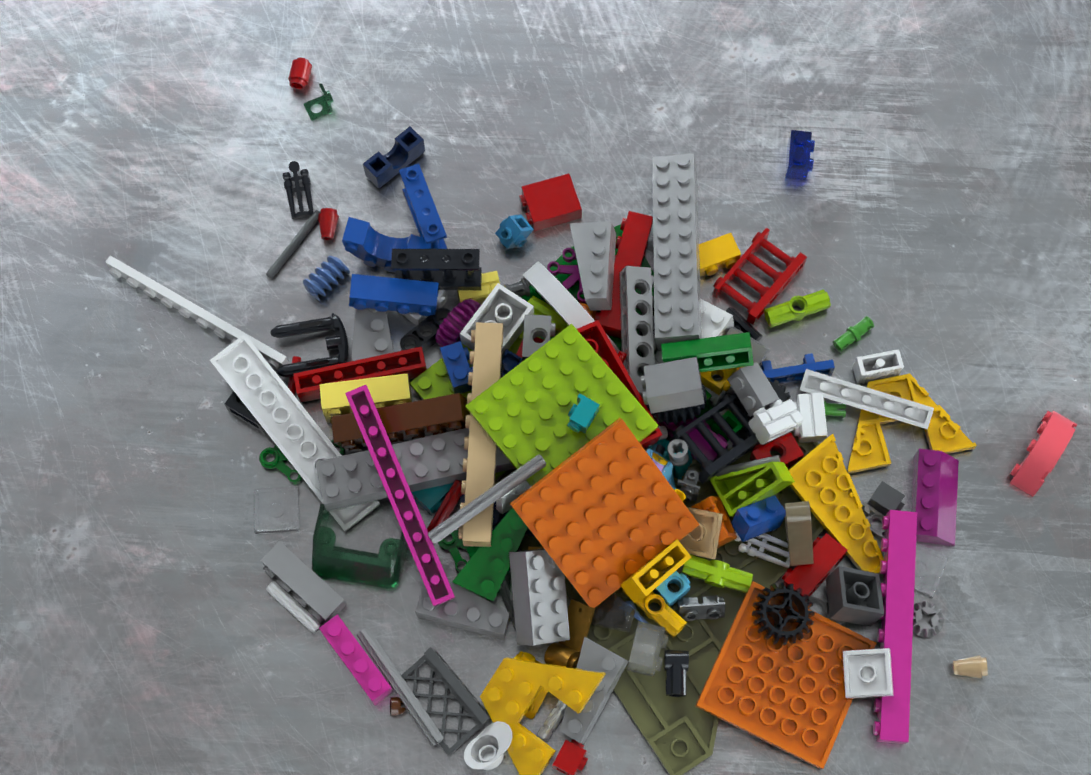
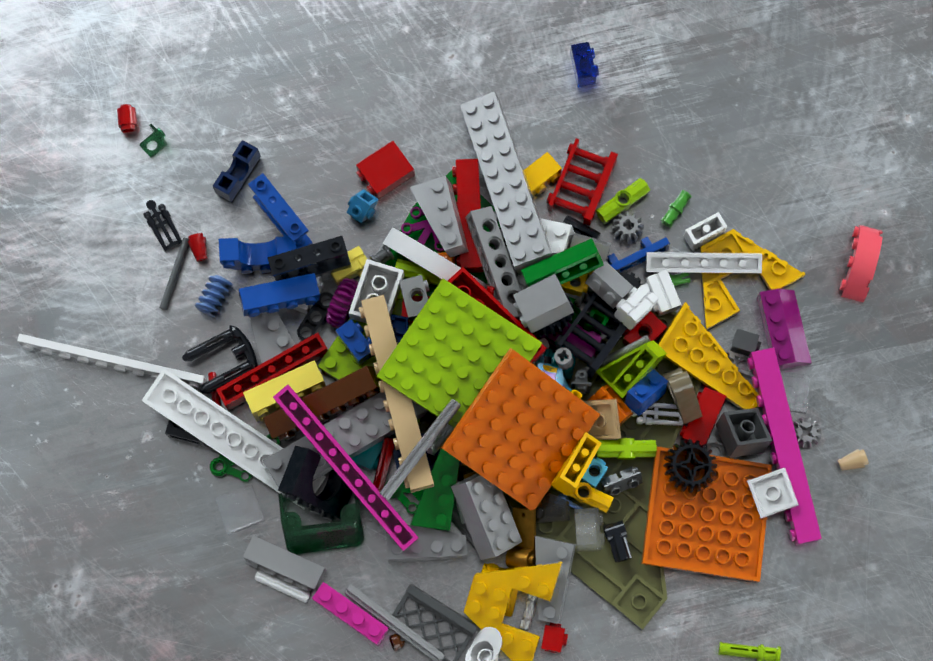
camera: 15 degrees left, 5 degrees up
teal brick [567,393,600,433] -> none
none -> black arch [278,446,352,521]
none -> light grey gear [612,211,644,244]

